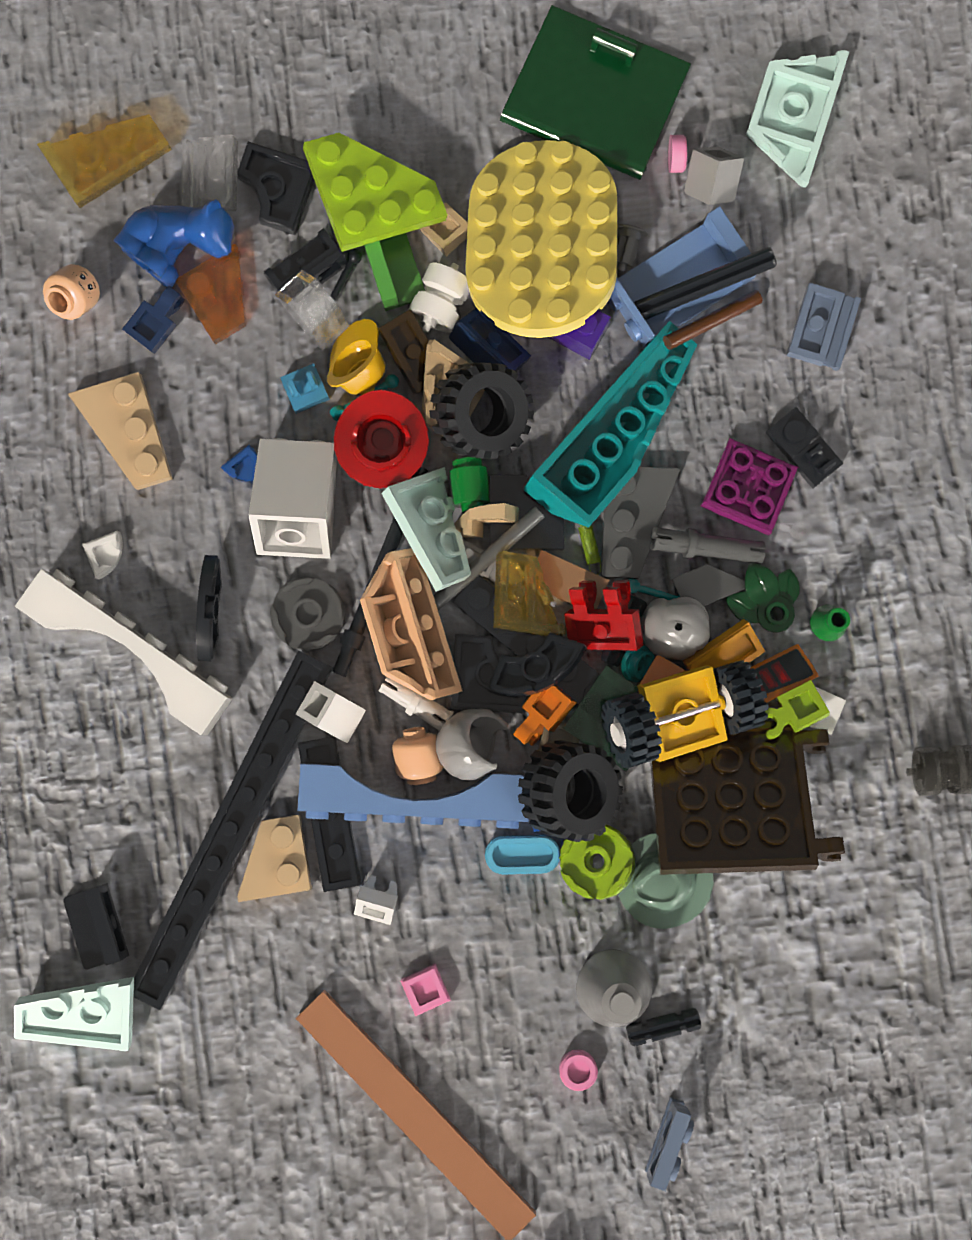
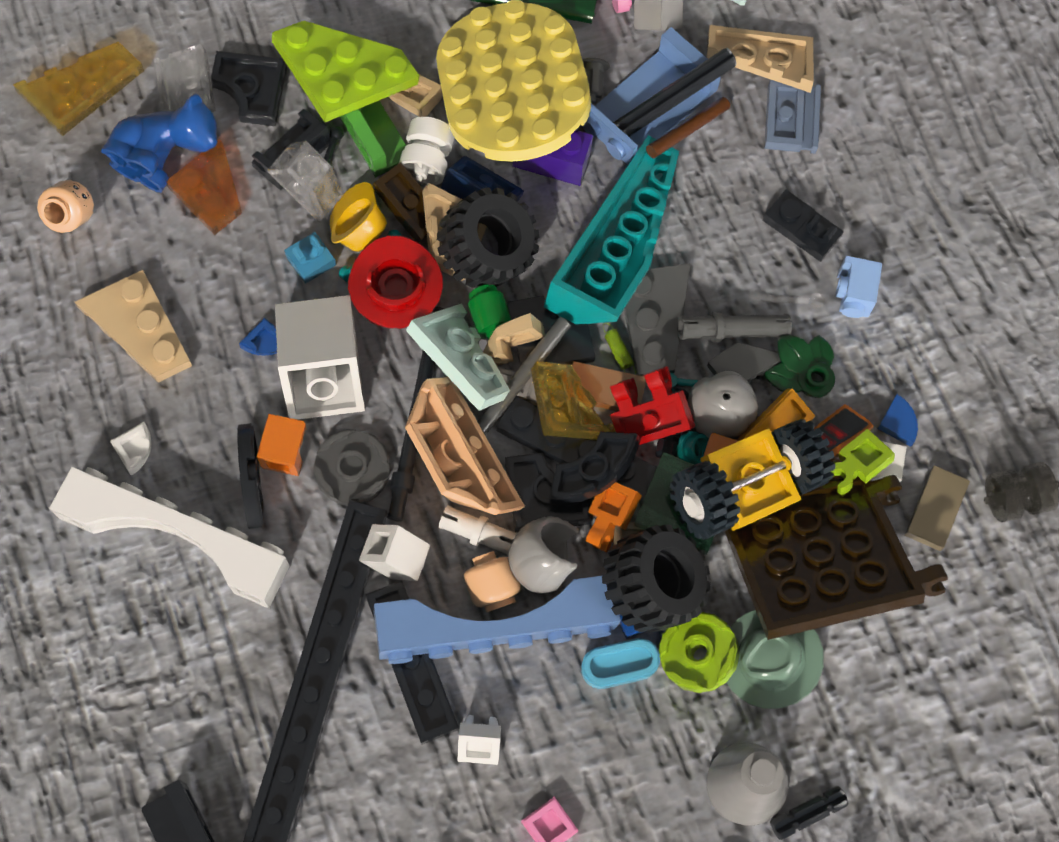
camera: 15 degrees left, 15 degrees down
dark blue plate [122,286,185,354] -> none
tan wing [237,814,312,902] -> none
magenta tile [700,438,798,536] -> none
green cone [810,604,850,641] -> none
none -> orange panel [257,414,306,476]
none -> tan wing [706,25,814,93]
none -> light blue brick [836,256,882,318]
none -> blue tile [877,394,918,447]
none -> dark tan tile [904,465,970,551]

